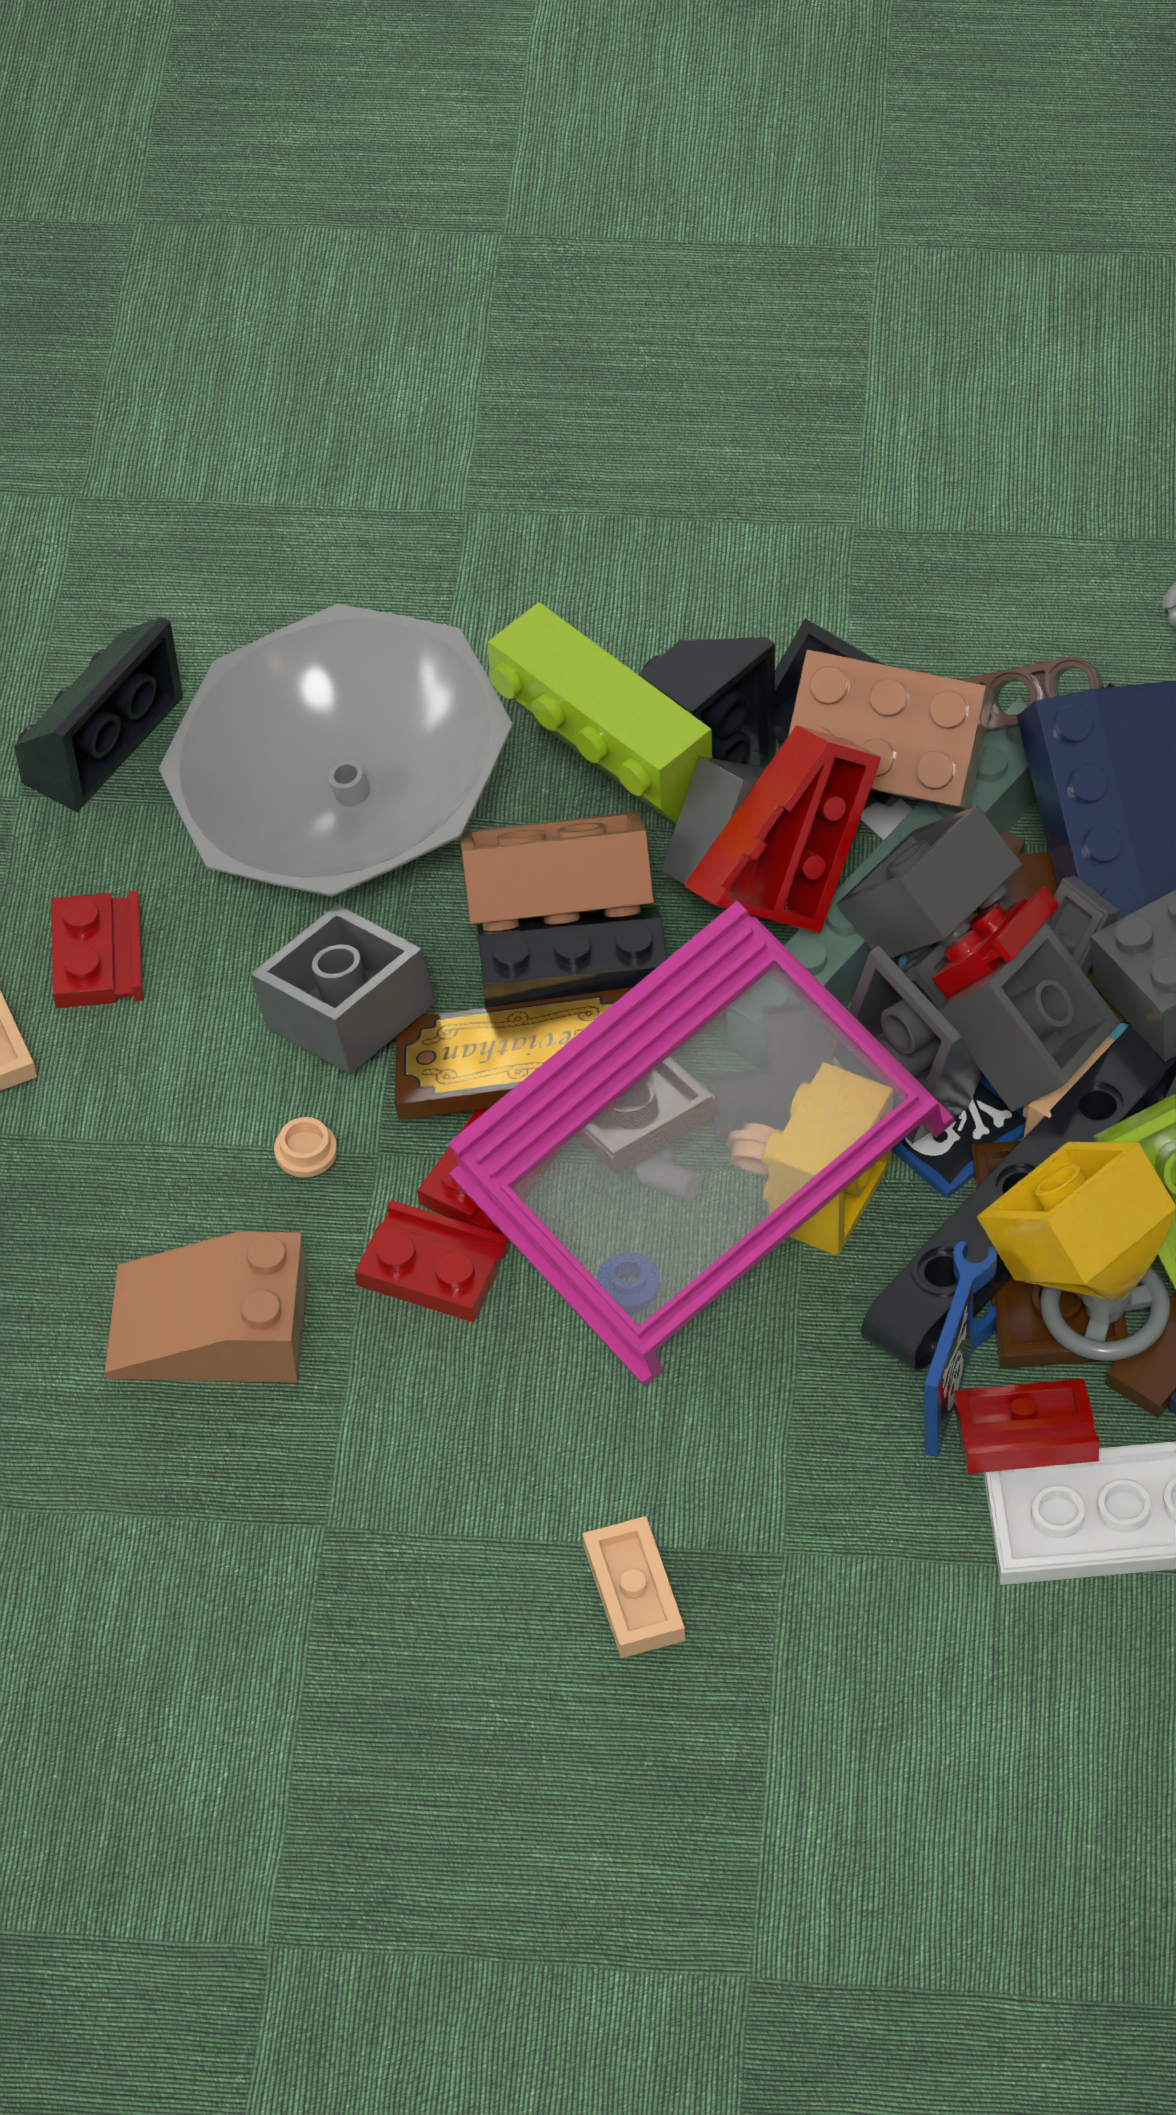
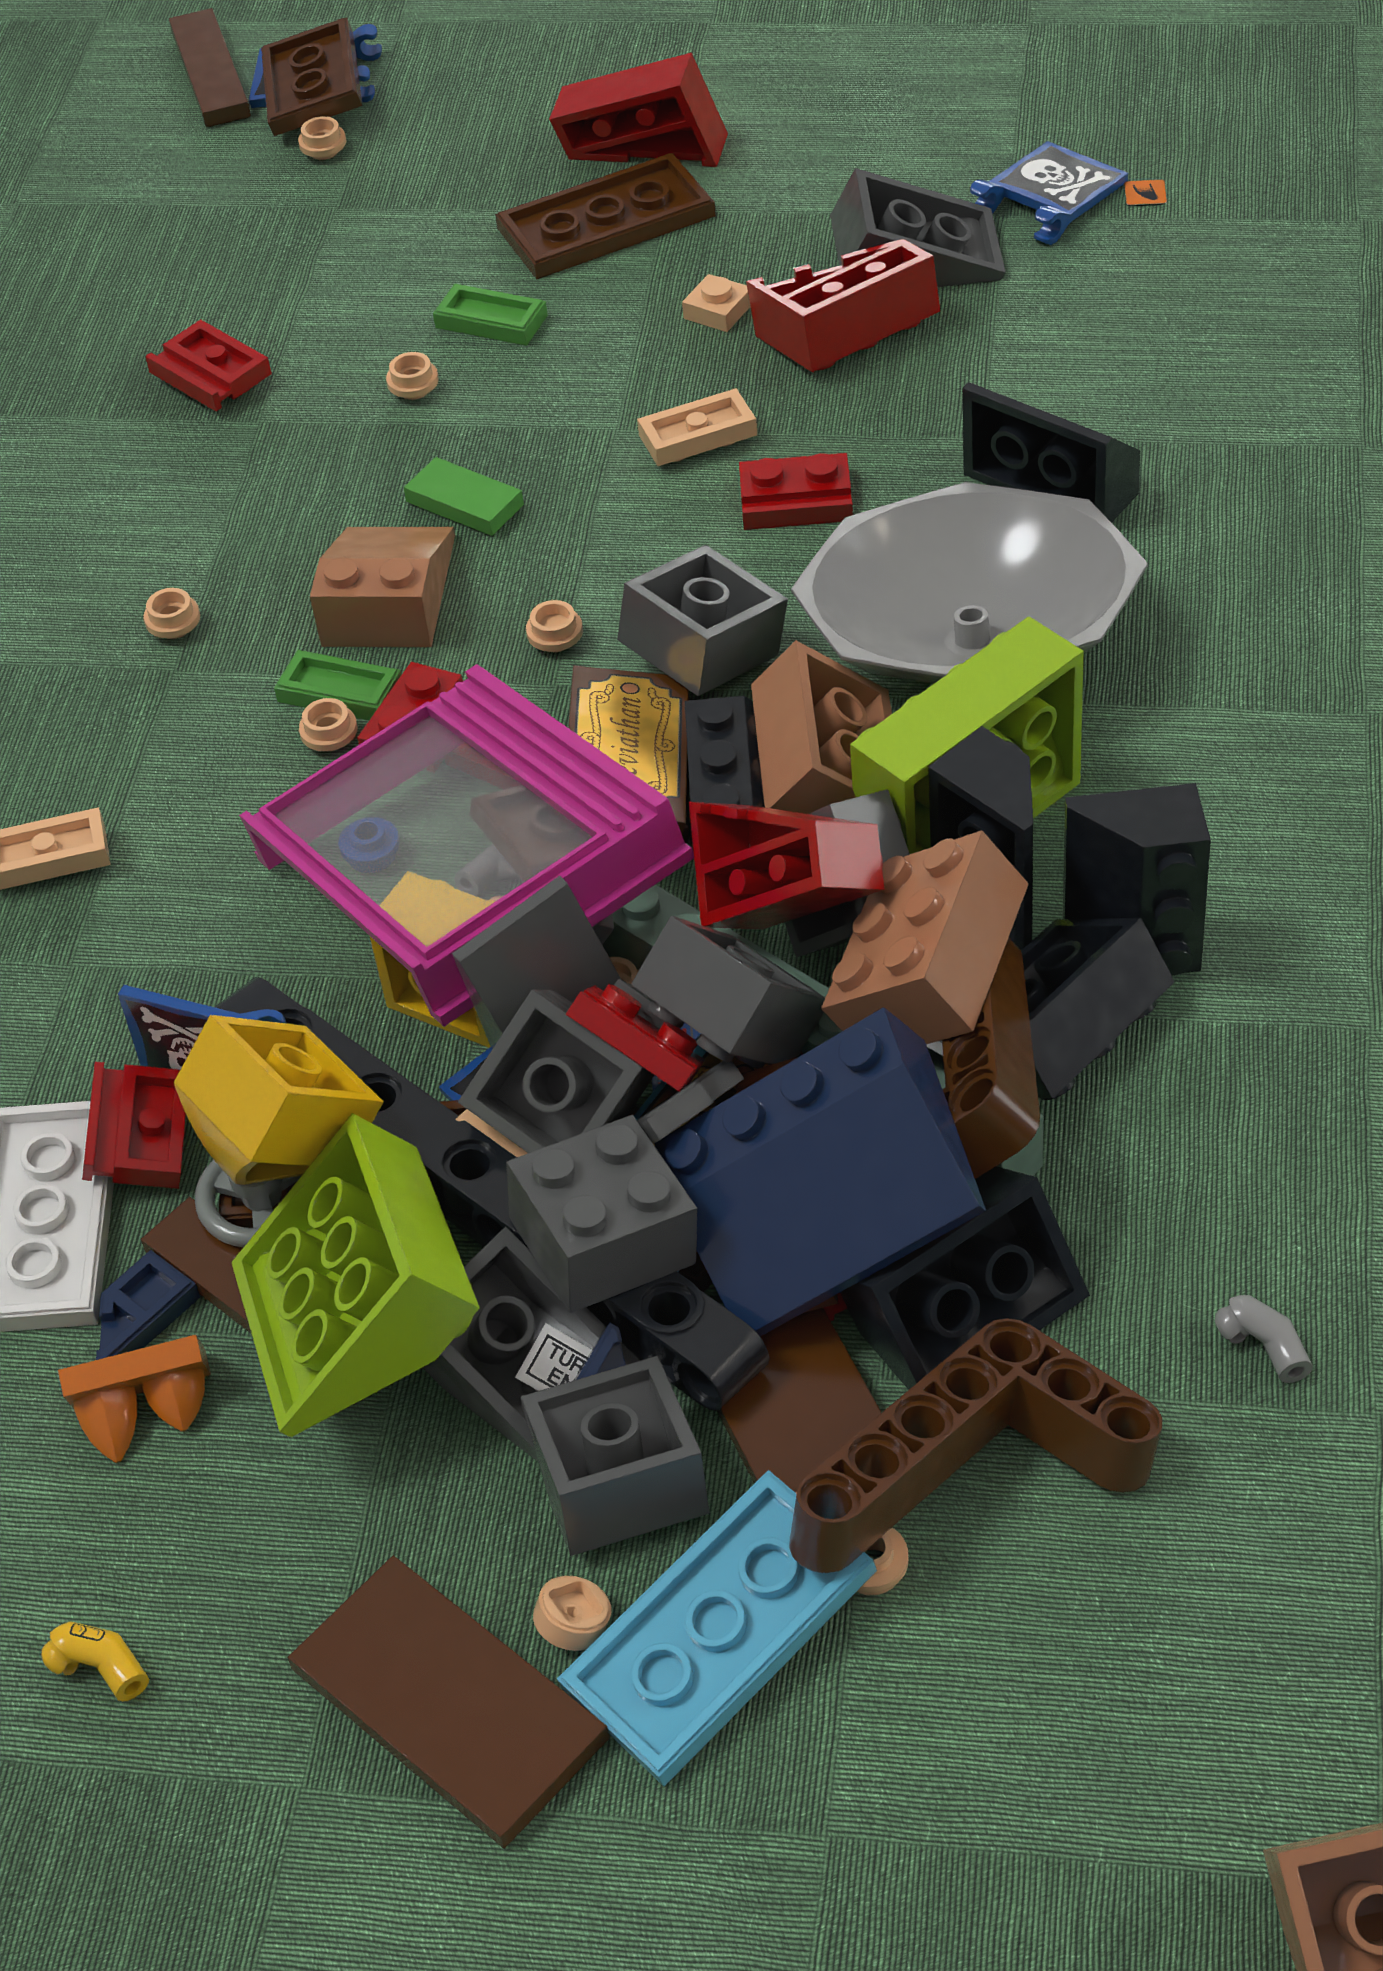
camera: 95 degrees right, 5 degrees down
none -> light nougat plate [144,588,200,639]
none -> bright green tile [274,650,402,721]
none -> light nougat plate [299,698,358,751]
none -> bright green tile [403,457,524,536]
none -> black slope [1063,783,1211,976]

